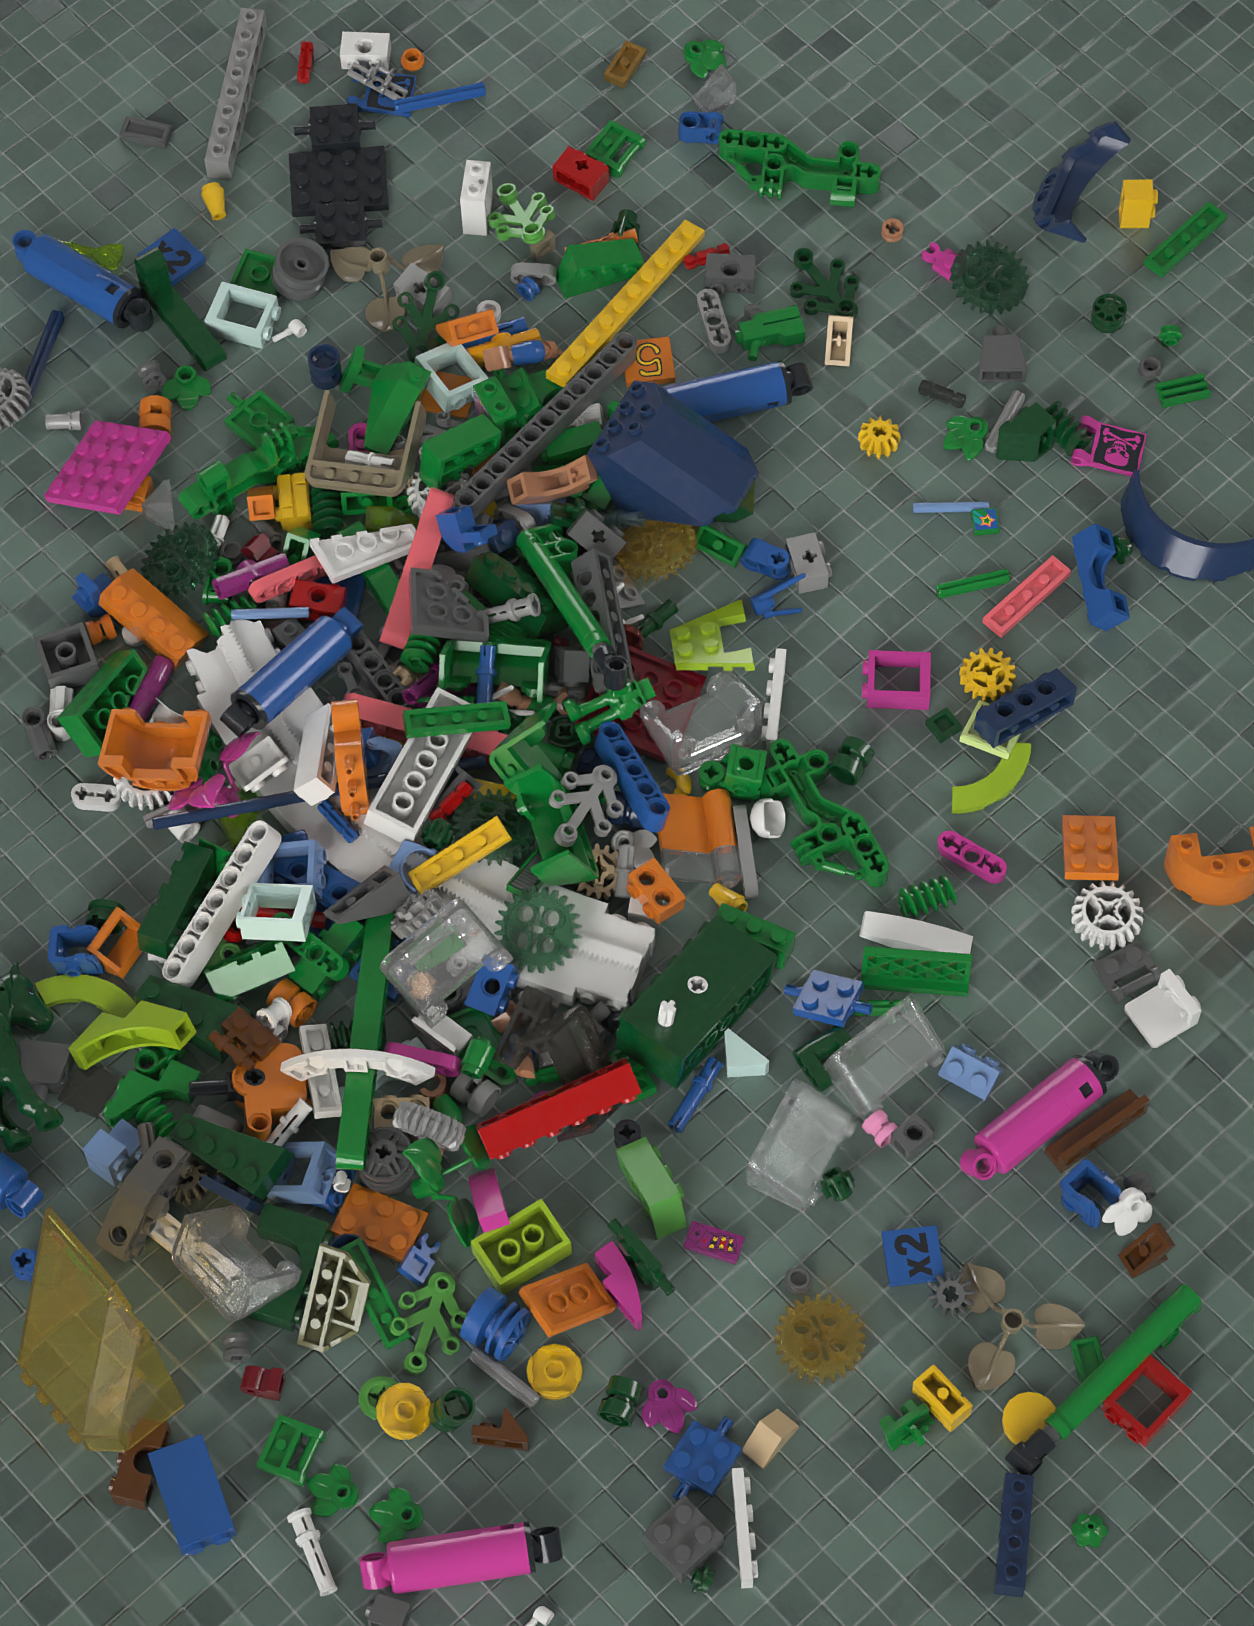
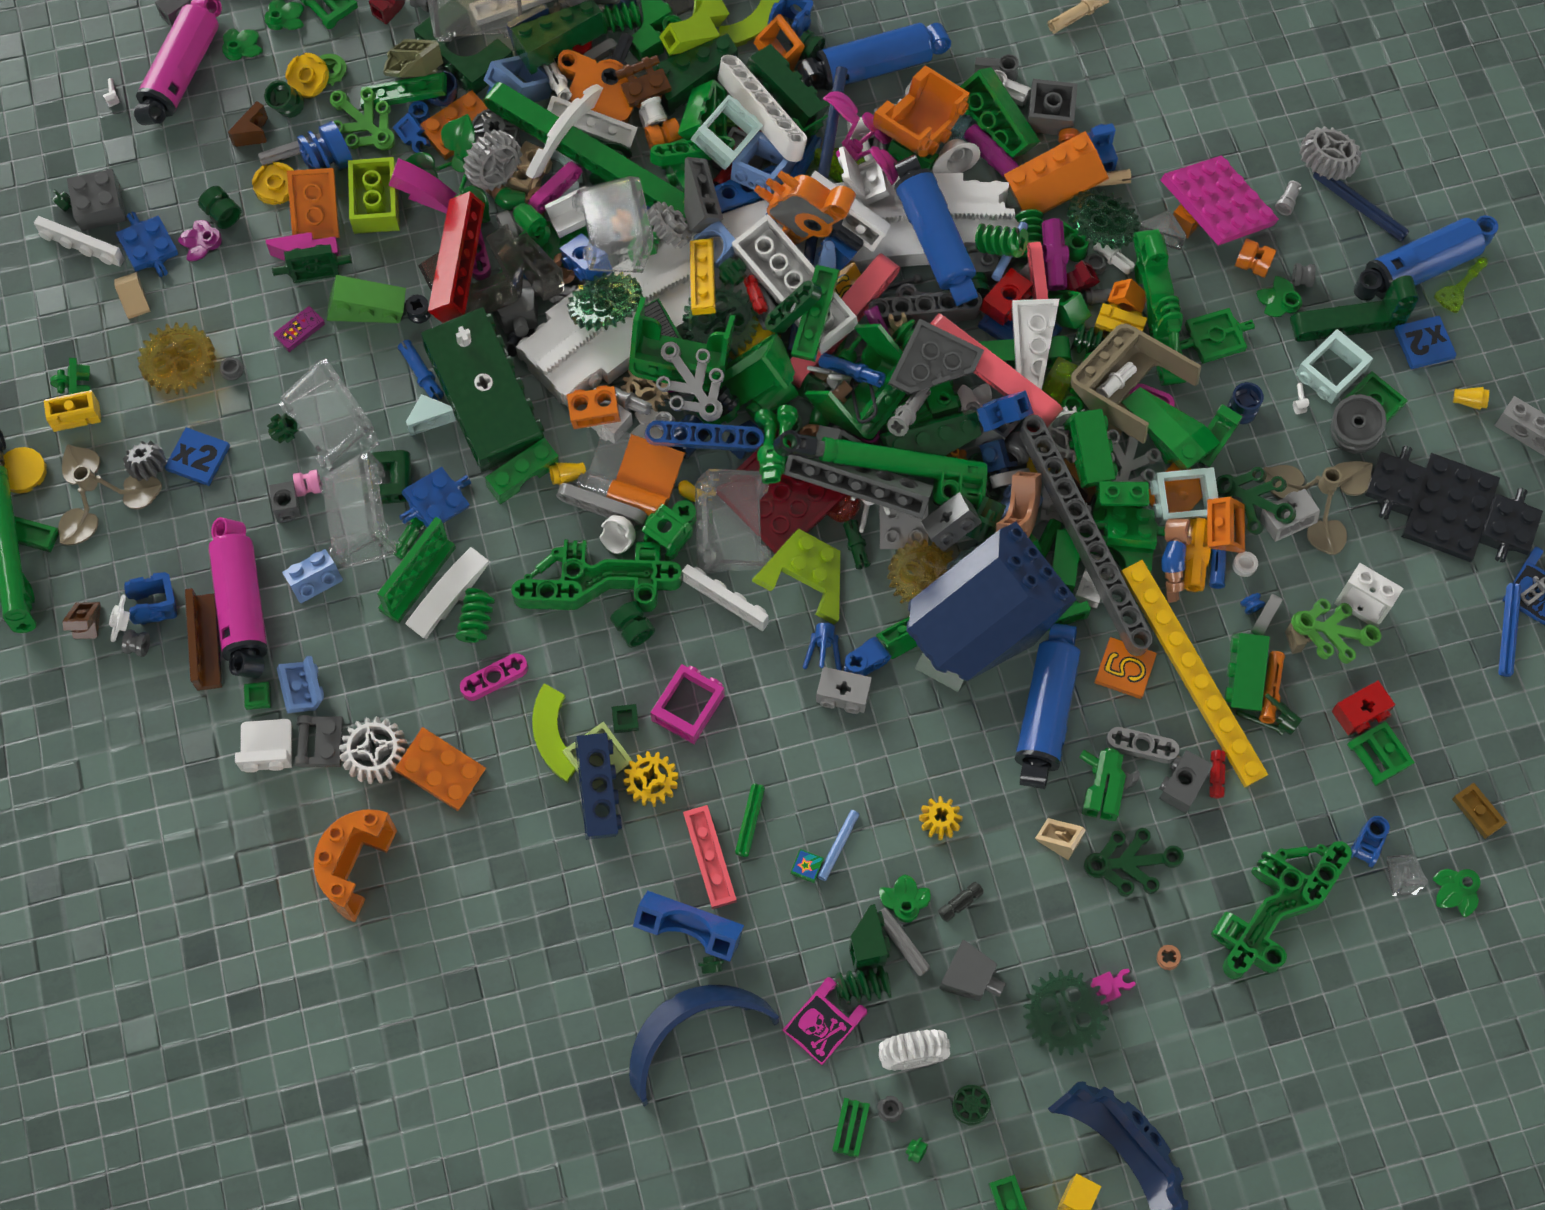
camera: 115 degrees right, 5 degrees up
none -> green tile [244,682,271,710]
none -> medium blue bracket [276,656,324,713]
none -> blue bush [408,101,430,124]
none -> dark green beam [765,280,822,335]
none -> blue piece [798,23,951,91]
none -> black piece [850,378,878,424]
none -> white gear [879,1029,950,1071]
none -> green piece [975,223,1029,258]

